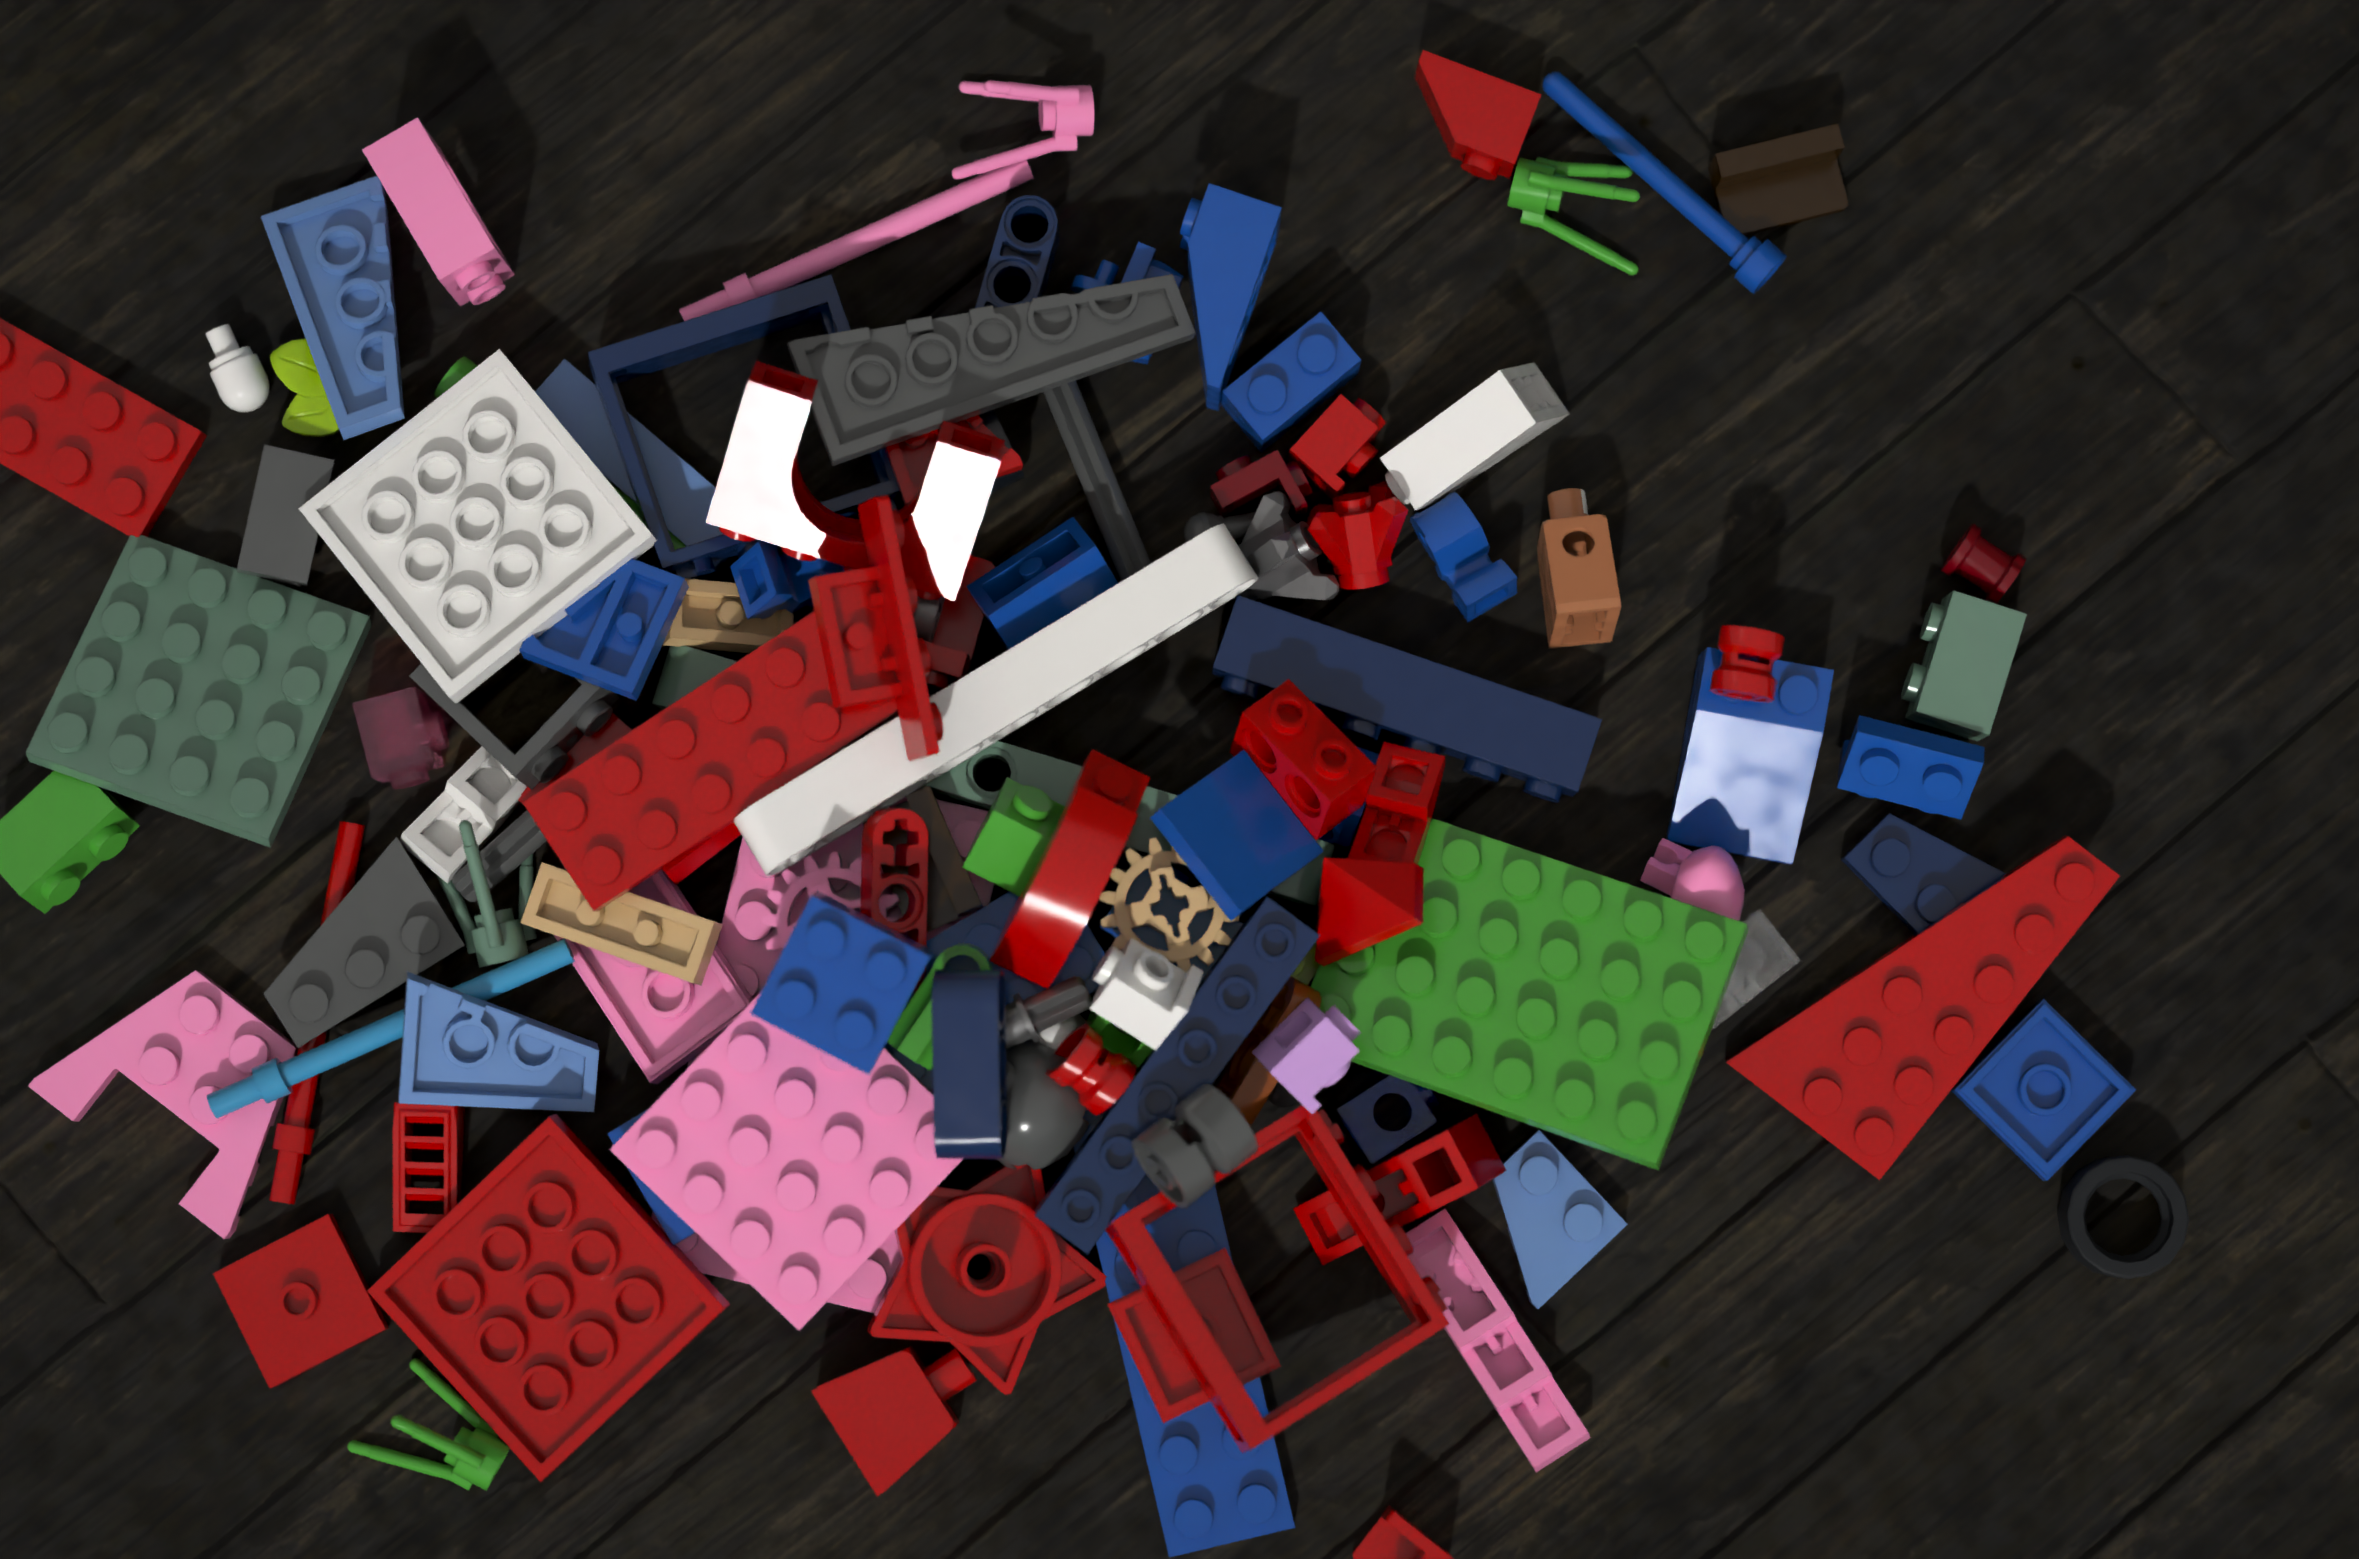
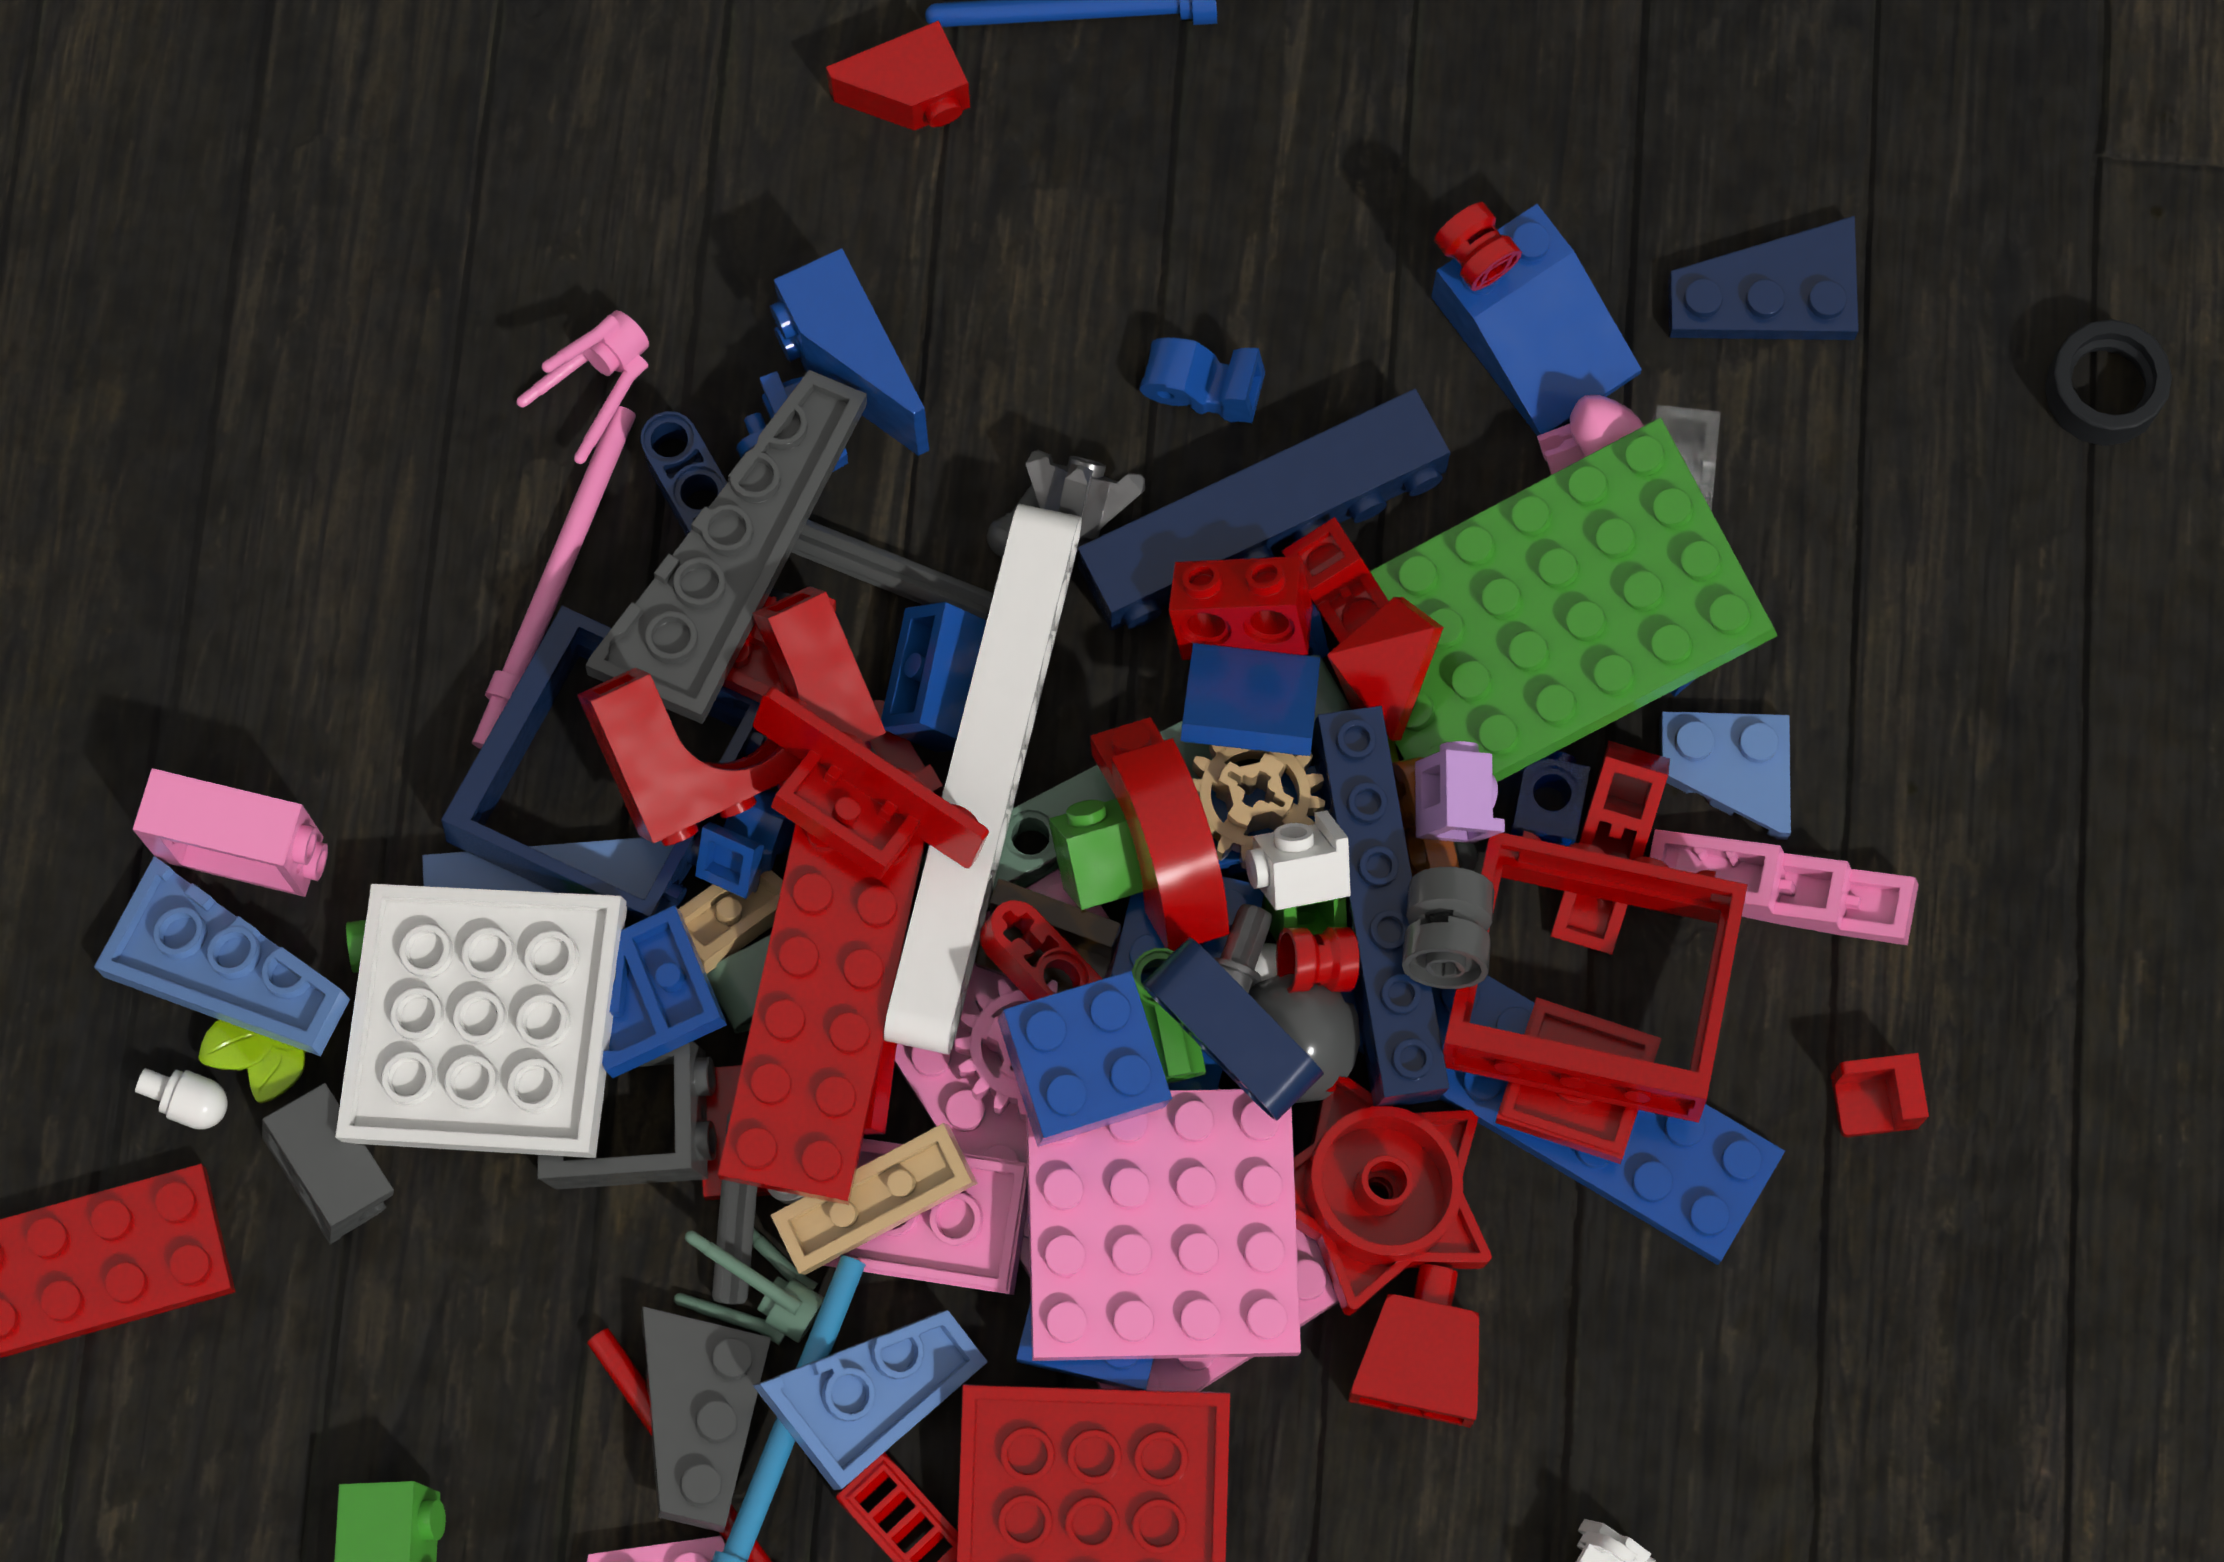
camera: 45 degrees left, 10 degrees down
sand green plate [25,535,372,848] -> none
clear pink brick [352,687,449,789] -> none
white slope [400,746,527,884] -> none
dark red bracket [1210,449,1312,520] -> none
blue brick [1221,311,1361,453] -> none
red brick [1288,394,1386,500] -> none
red rock [1306,481,1409,590] -> none
white slope [1380,362,1569,510] -> none
bright green plant [1508,156,1640,275] -> none
nougat torso [1537,488,1621,649] -> none
red wing [1725,835,2120,1180] -> none
blue bracket [1837,715,1985,820] -> none
sand green brick [1901,590,2027,742] -> none
dark red bush [1941,523,2027,604] -> none
blue plate [1951,999,2136,1181] -> none

